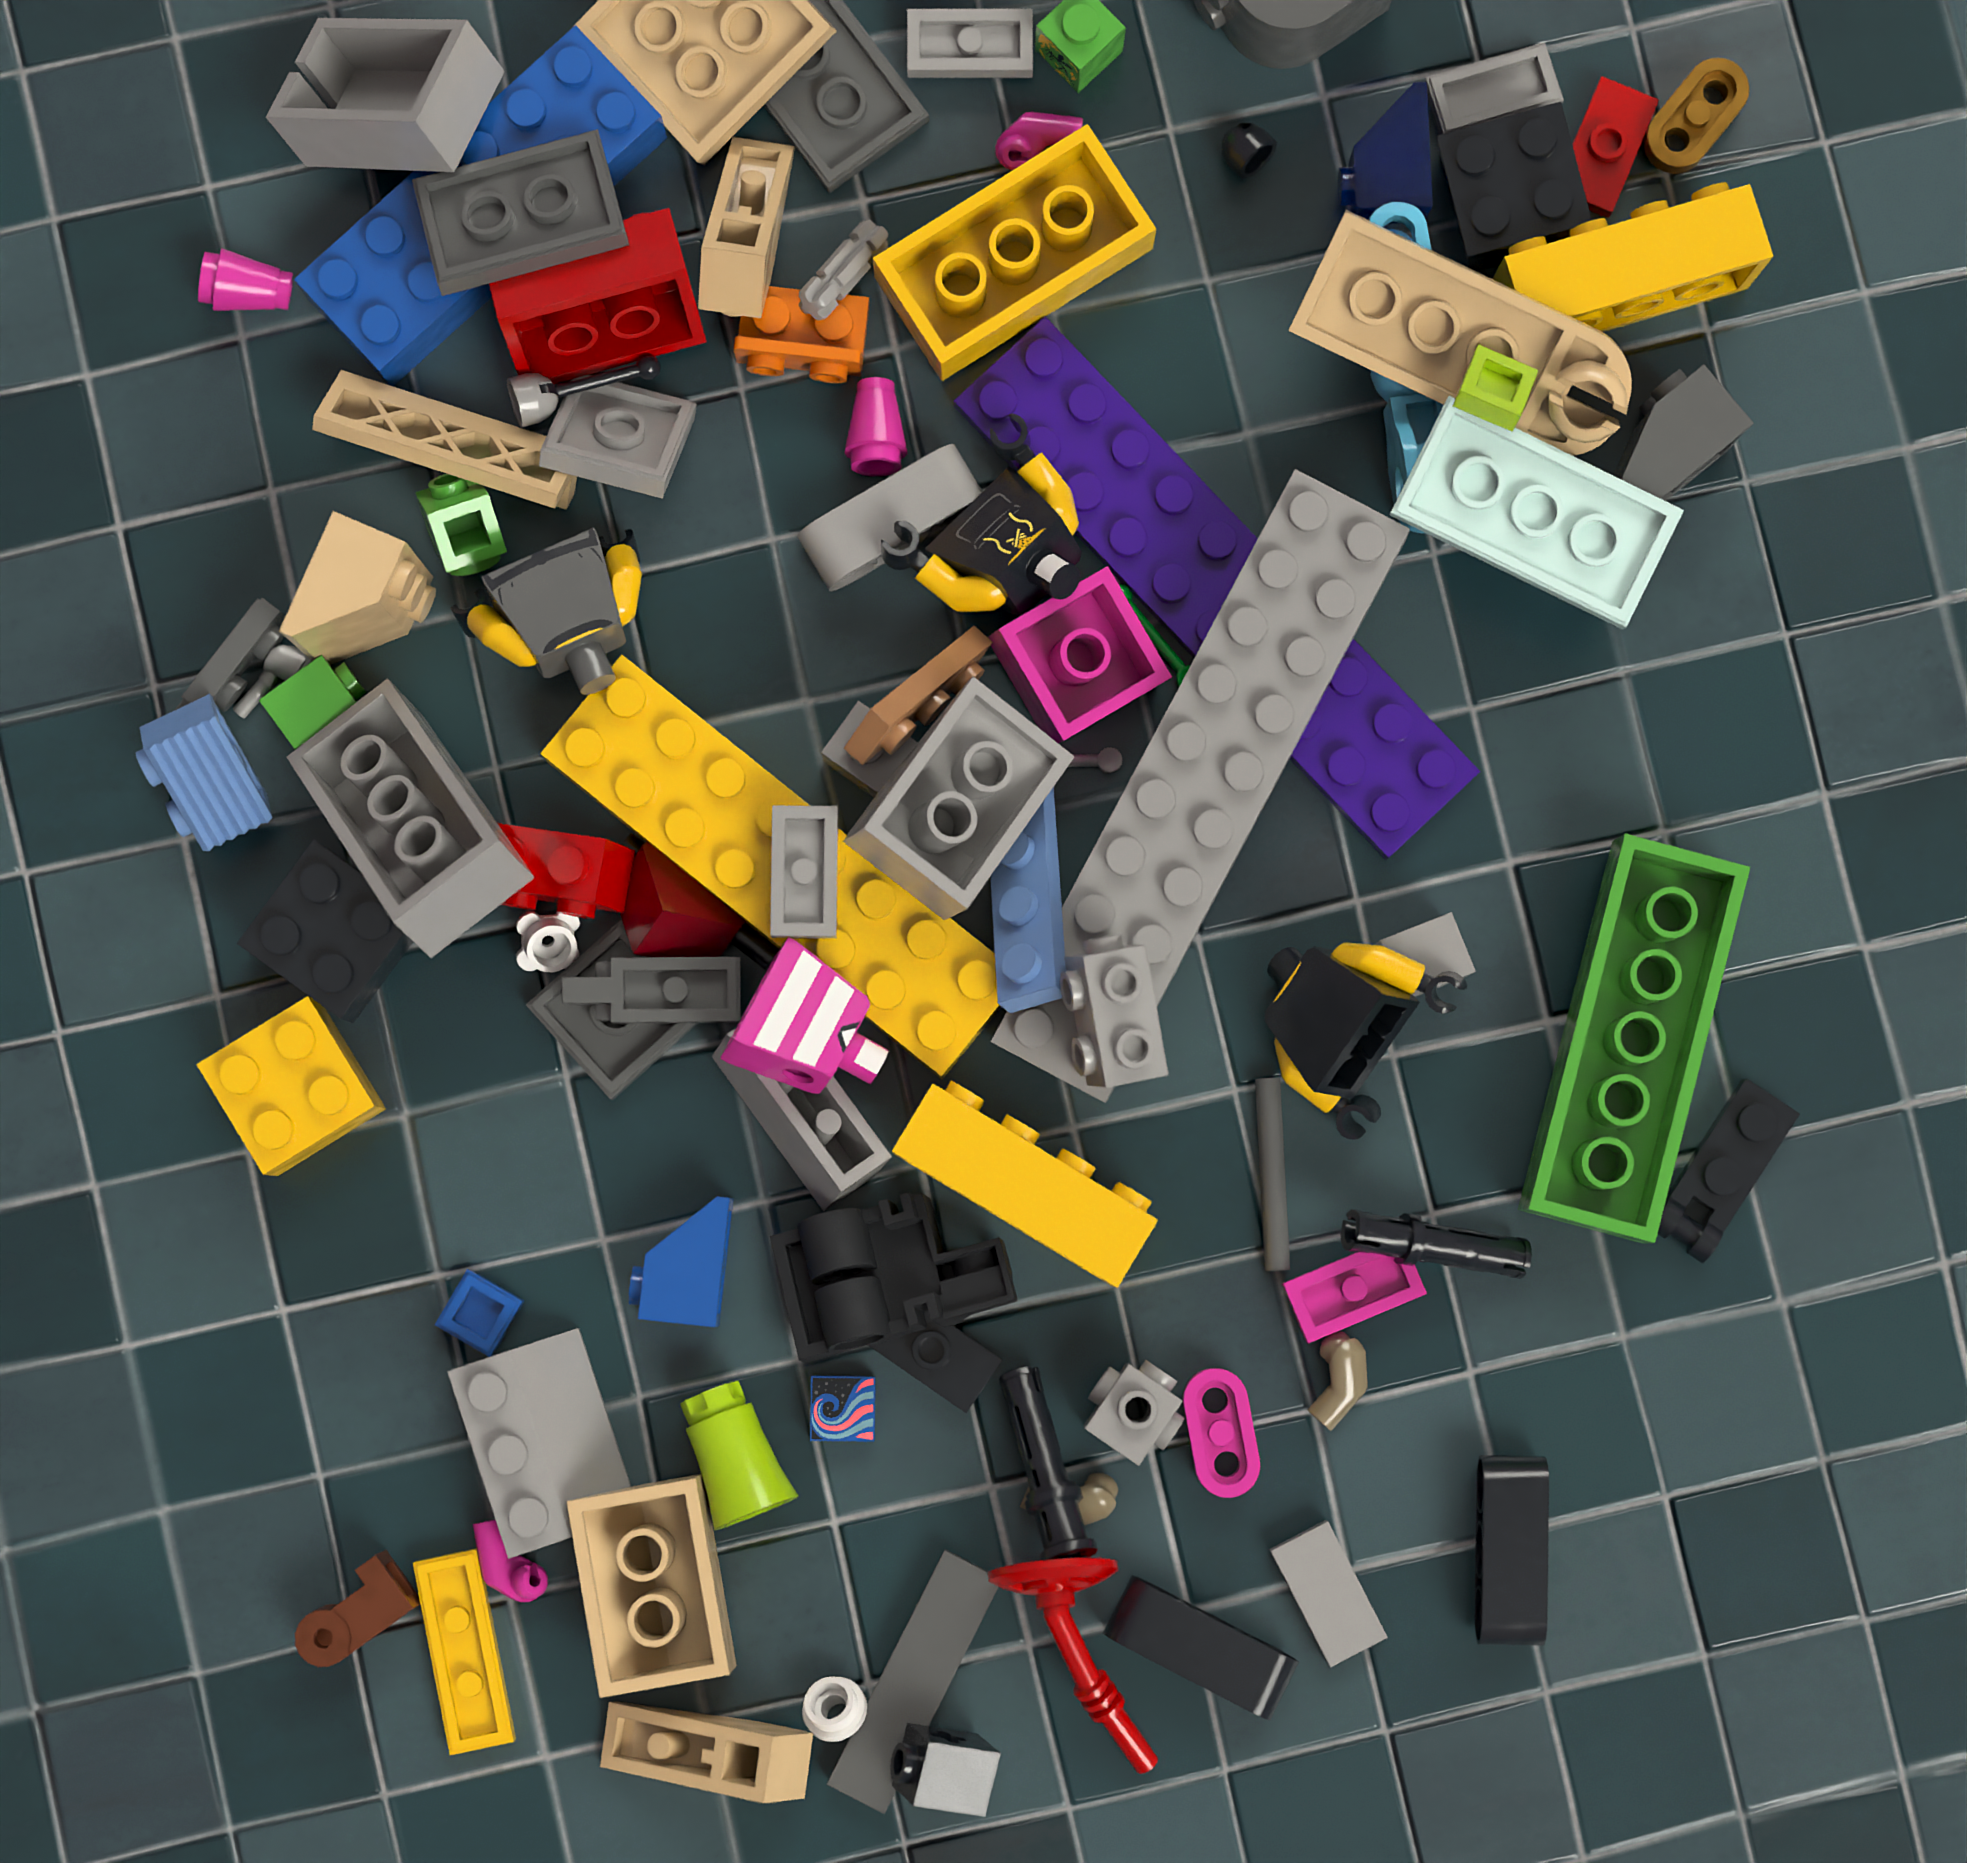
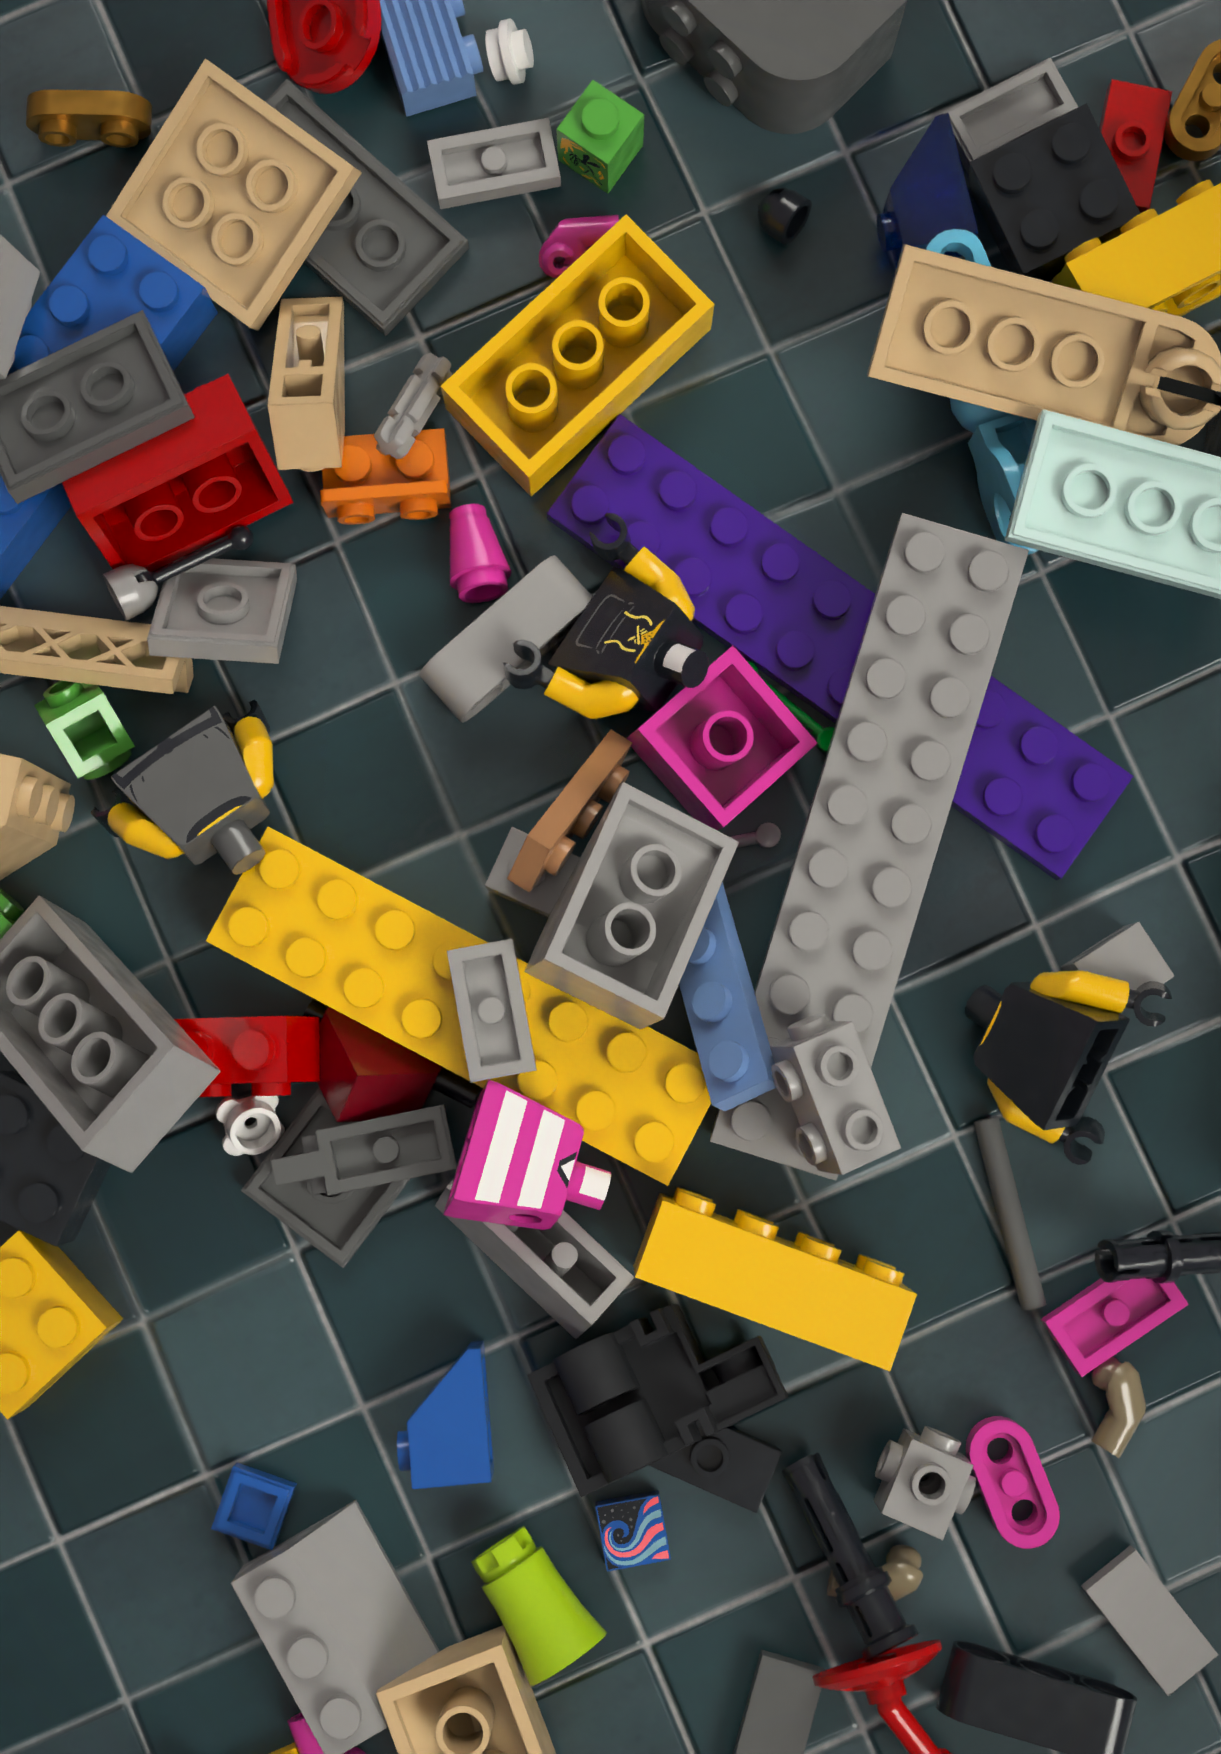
camera: 10 degrees left, 0 degrees up
lime plate [1452,344,1538,432] -> none

